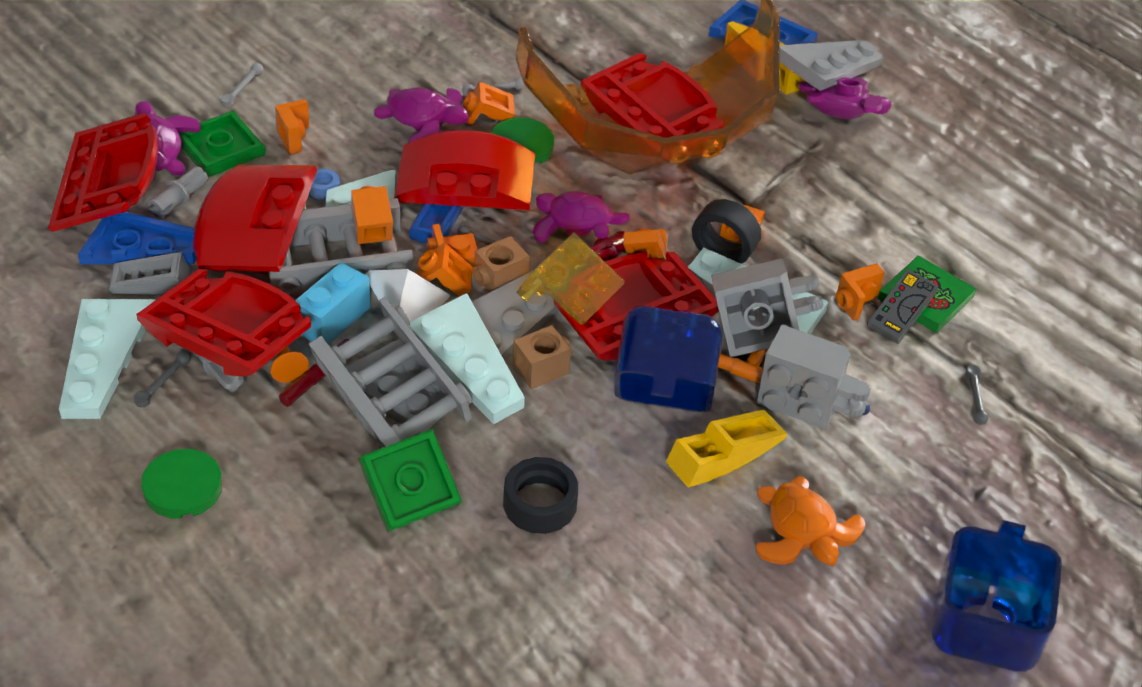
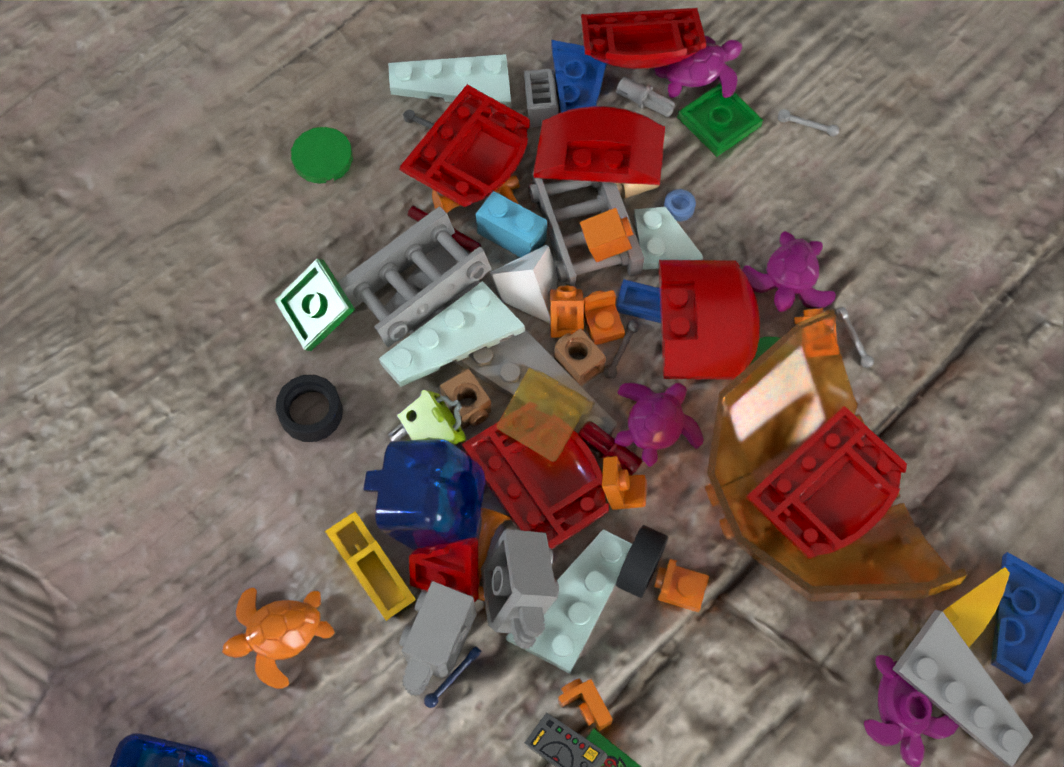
camera: 90 degrees right, 20 degrees up
orange bracket [275,99,309,155] -> none
none -> piece [388,390,466,470]
none -> red wing [409,537,479,602]

